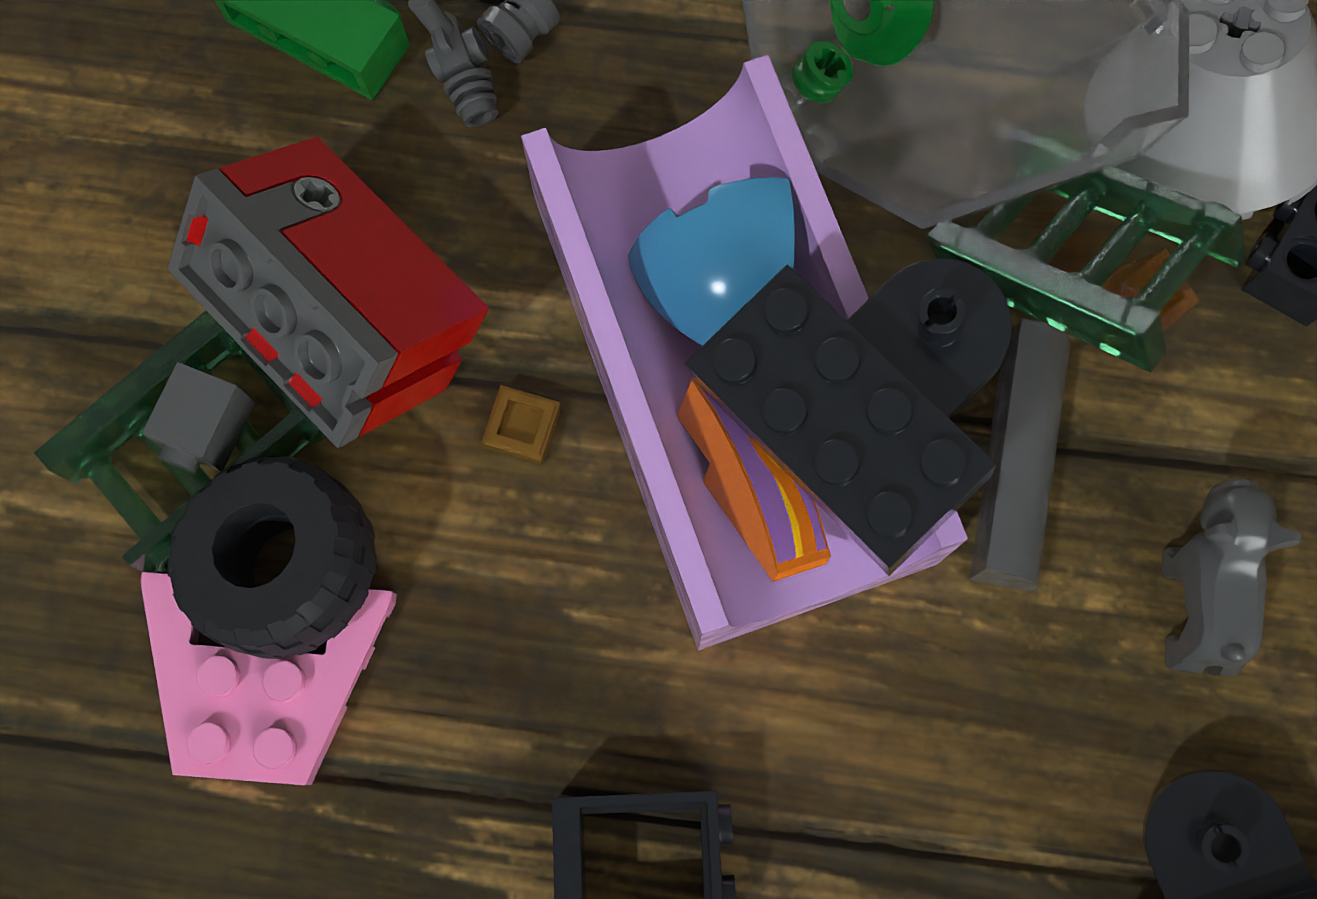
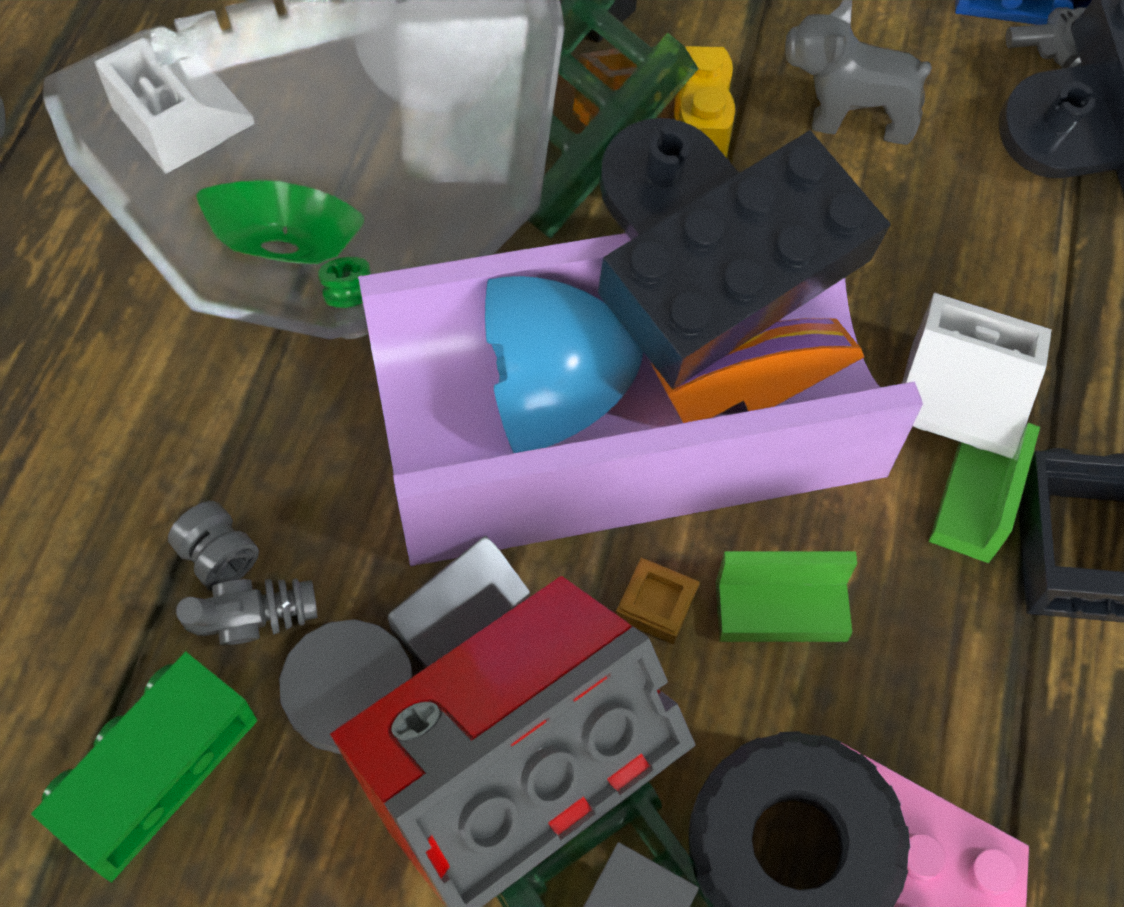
camera: 85 degrees left, 15 degrees down
none -> dark grey tile [279,619,413,754]
none -> slope [388,536,530,668]
none -> yellow brick [674,46,735,158]
none -> bright green panel [715,551,857,642]
none -> white slope [902,293,1052,459]
none -> bright green panel [929,423,1040,563]

